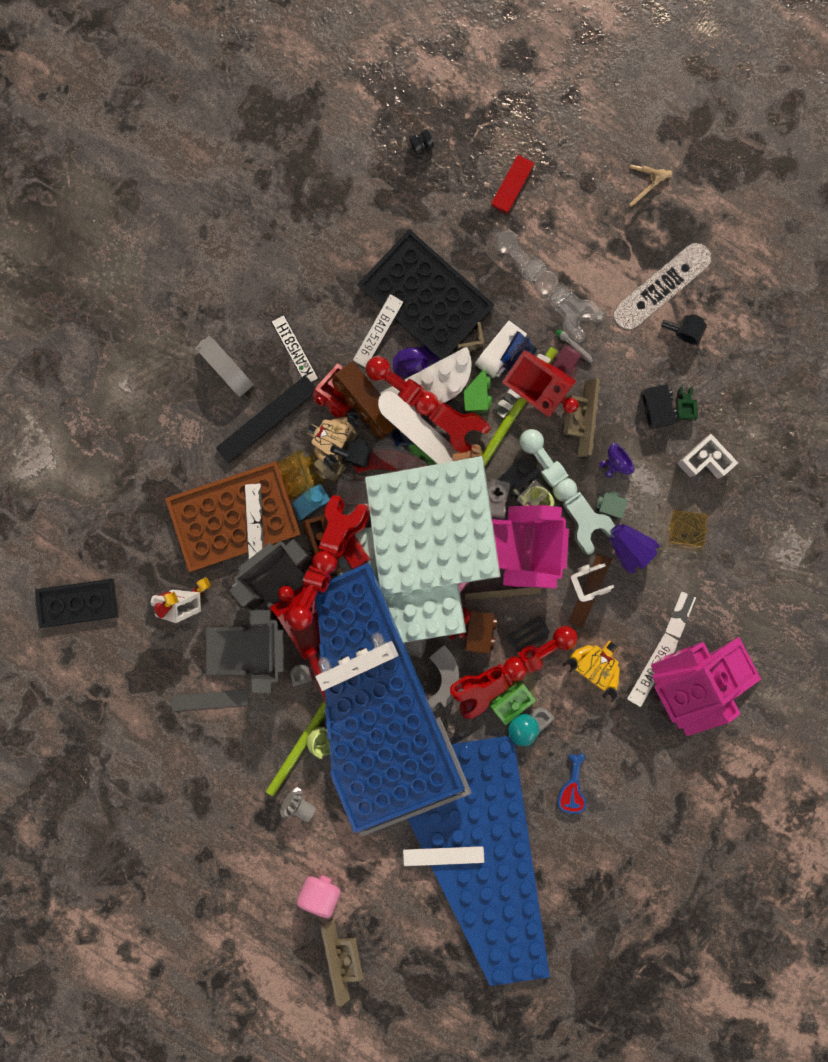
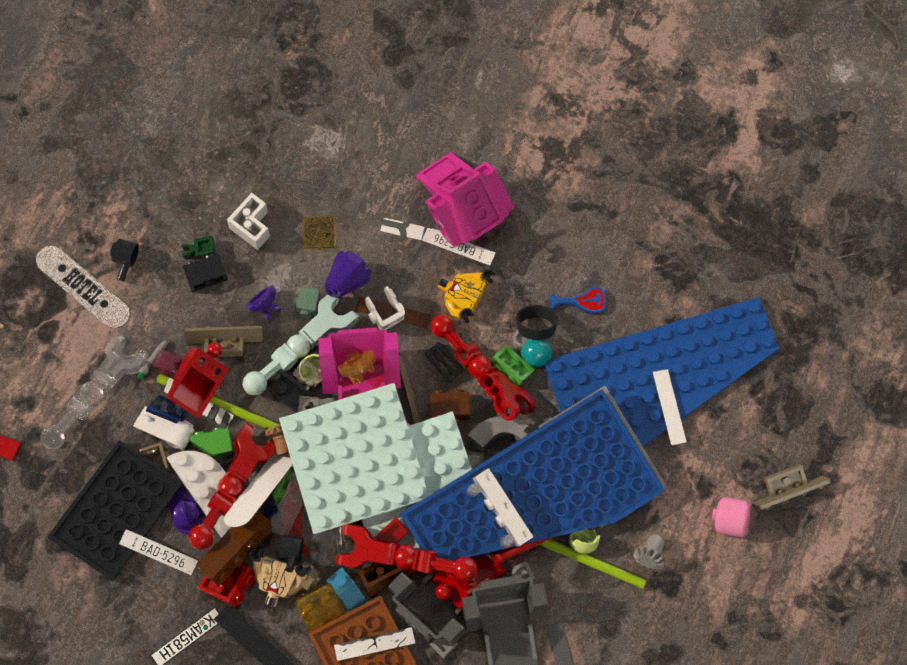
camera: 105 degrees left, 15 degrees down
none -> clear yellow plate [337,350,376,384]
none -> black tyre [516,305,558,340]

